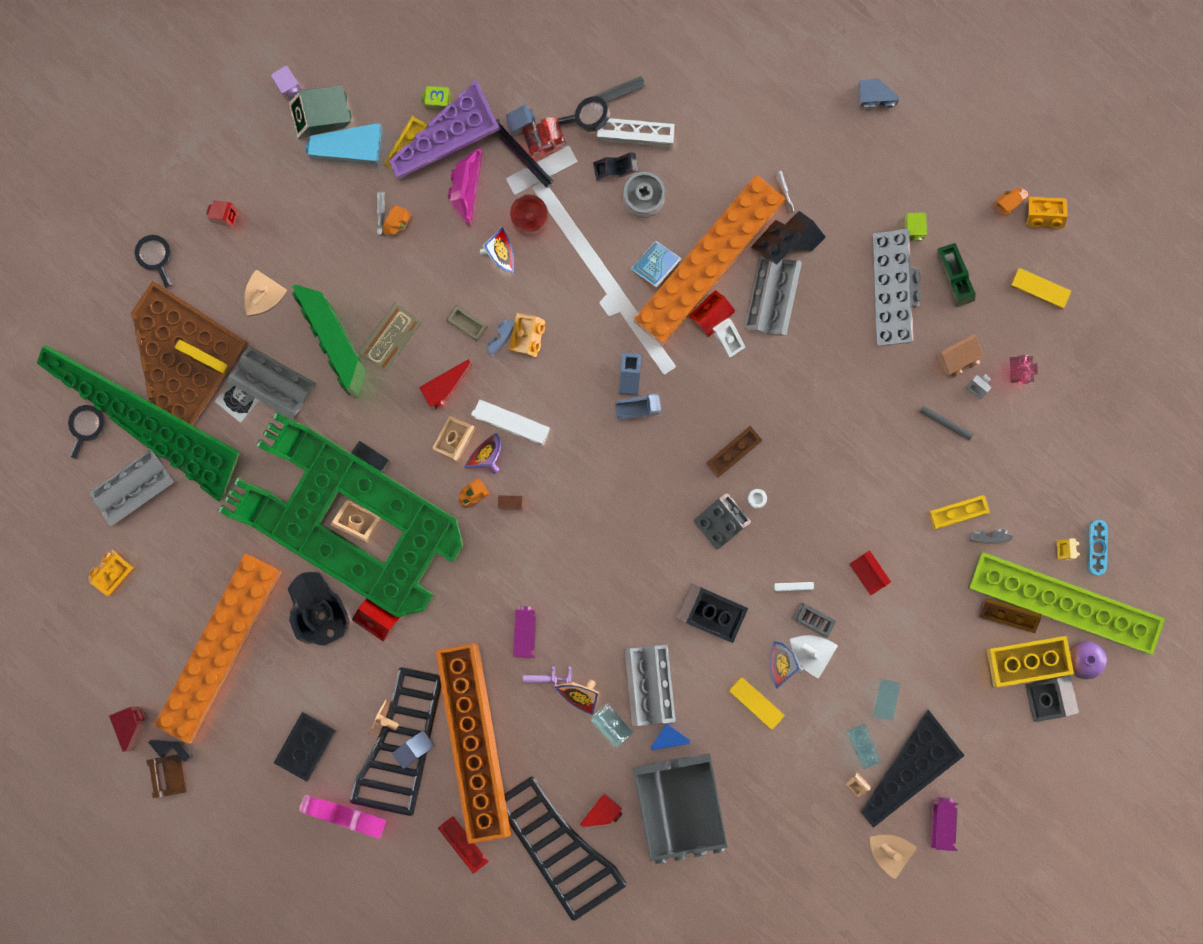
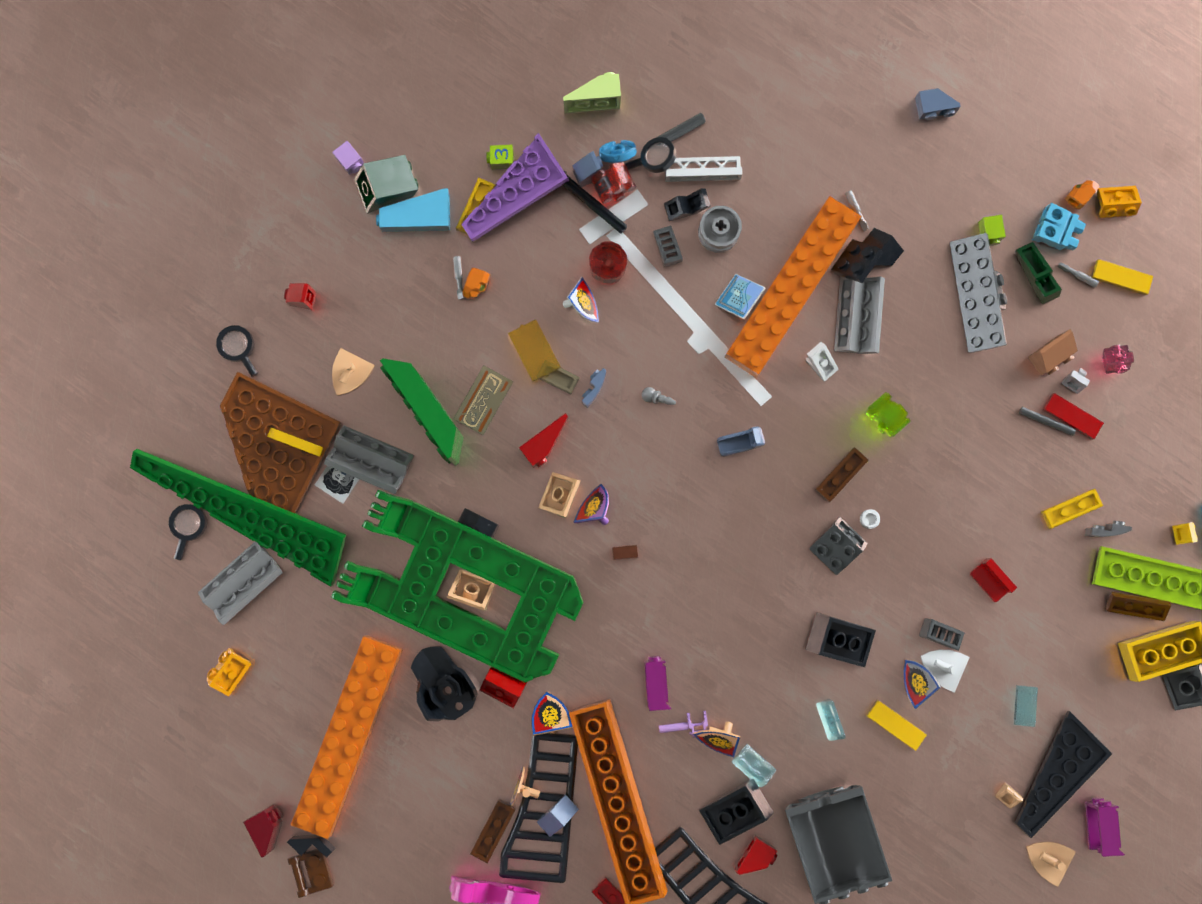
camera: 15 degrees left, 0 degrees up
black plate [274,712,336,782] -> none
dark pink wedge [448,148,483,227] -> none
orange rock [459,478,490,507] -> none
white fence [471,399,550,446] -> none
light orange bracket [508,313,545,357] -> none
sand blue slope [619,352,641,395] -> none
light grey slope [624,645,676,726] -> none
blue slope [651,724,690,750] -> none
red panel [688,290,735,337] -> none
white tile [774,582,814,592] -> none
clear light blue slope [847,724,882,769] -> none
none -> reddish brown plate [470,800,516,864]
none -> clear yellow piece [508,319,561,382]
none -> shield [532,692,572,736]
none -> yellowish green slope [563,72,621,113]
none -> dark azure tile [599,140,637,163]
none -> light grey bar [642,387,676,405]
none -> dark grey slope [653,226,683,267]
none -> black slope [699,778,774,845]
none -> clear light blue slope [816,699,846,740]
none -> clear neon green brick [865,392,911,437]
none -> medium azure hips [1032,203,1086,250]
none -> red tile [1043,393,1104,440]
none -> light grey piece [1057,262,1099,288]

